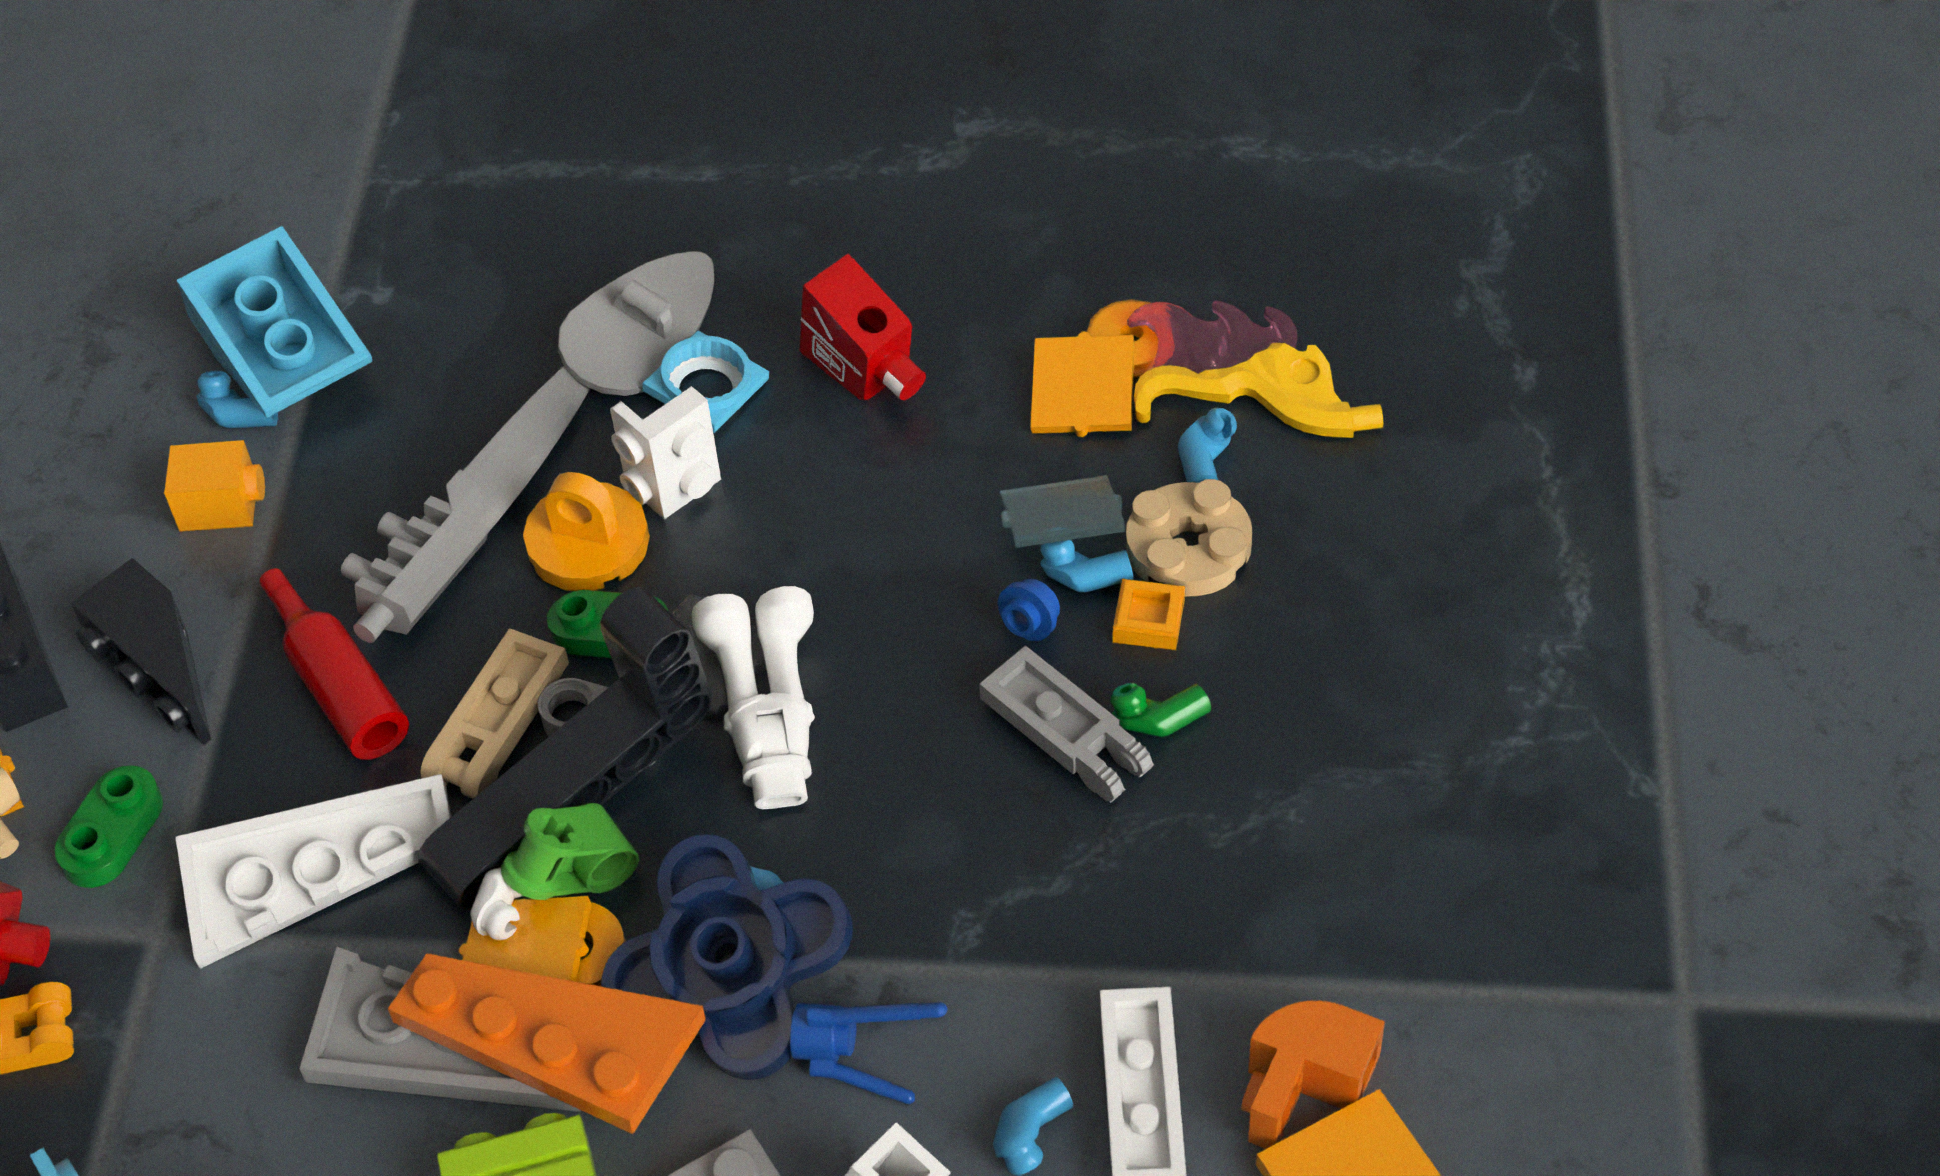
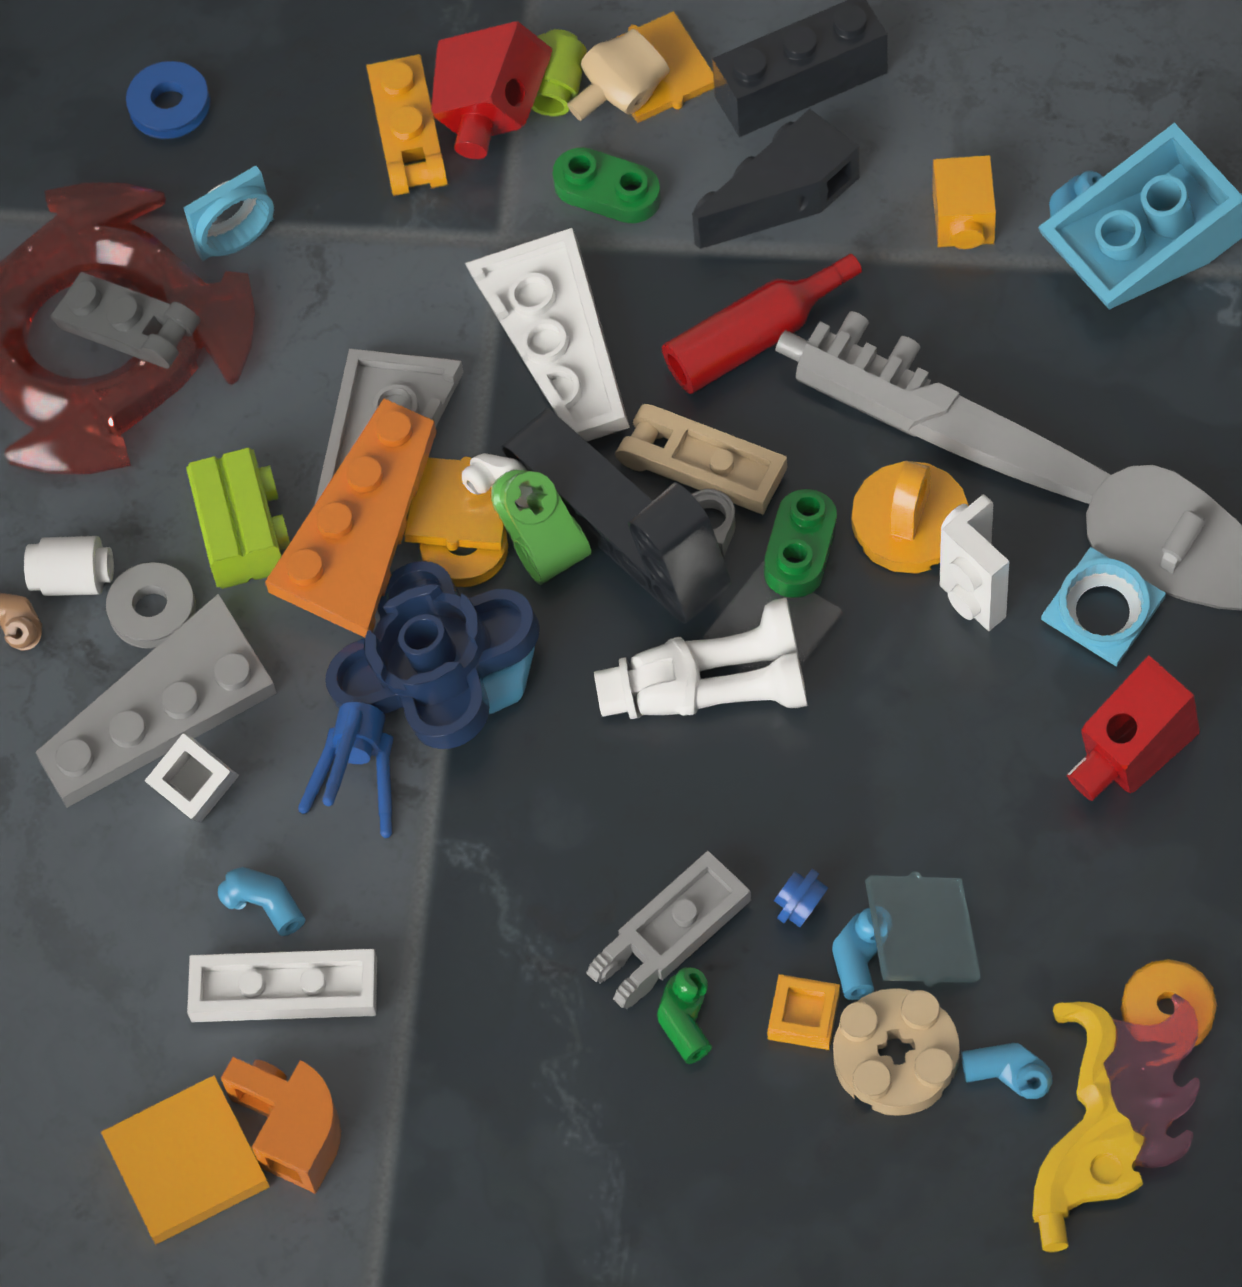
camera: 95 degrees right, 10 degrees up
light orange piece [1030,331,1134,437] -> none

